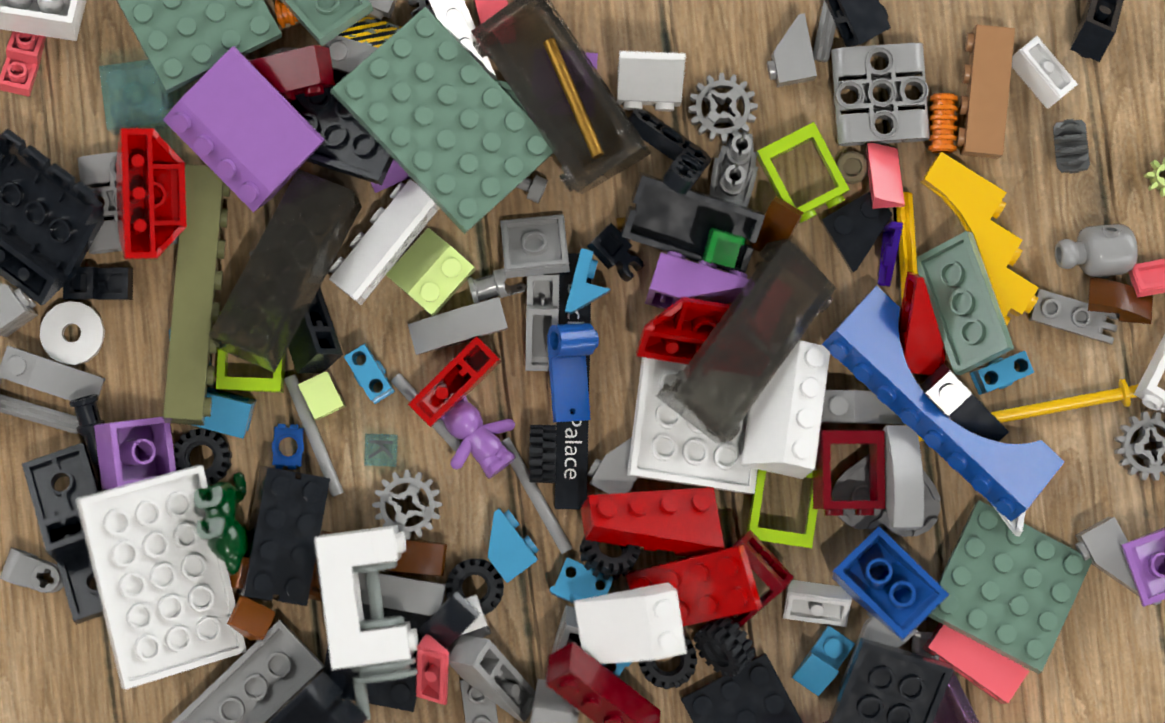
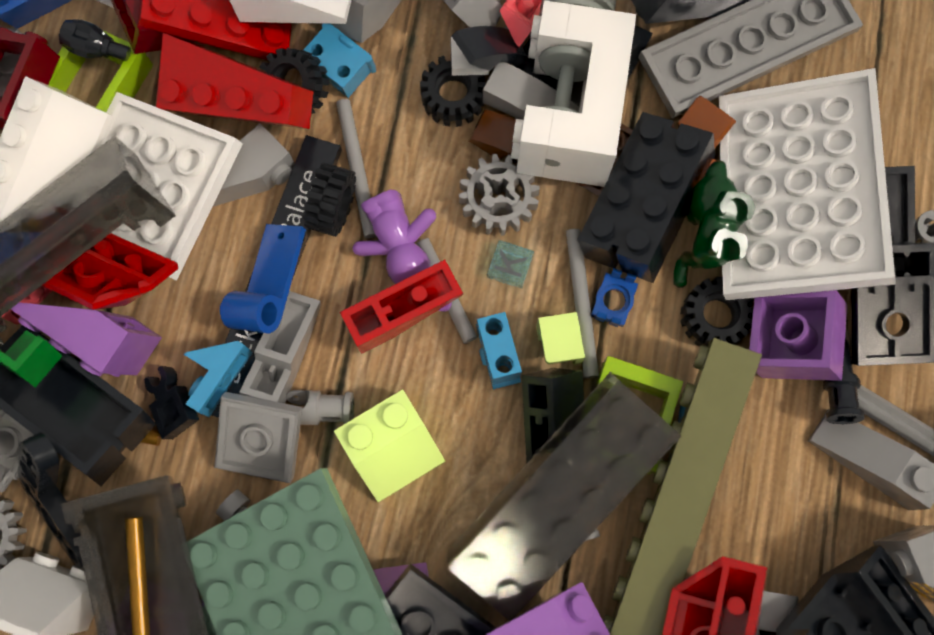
camera: 155 degrees left, 10 degrees down
white tile [40,301,105,365] -> none
black slope [63,267,133,300] -> none
dark azure hinge [193,387,257,439] -> none
white slope [329,180,440,305] -> none
light grey slope [408,297,508,355] -> none
dark azure slope [488,508,539,583] -> none
none -> black piece [59,19,131,61]

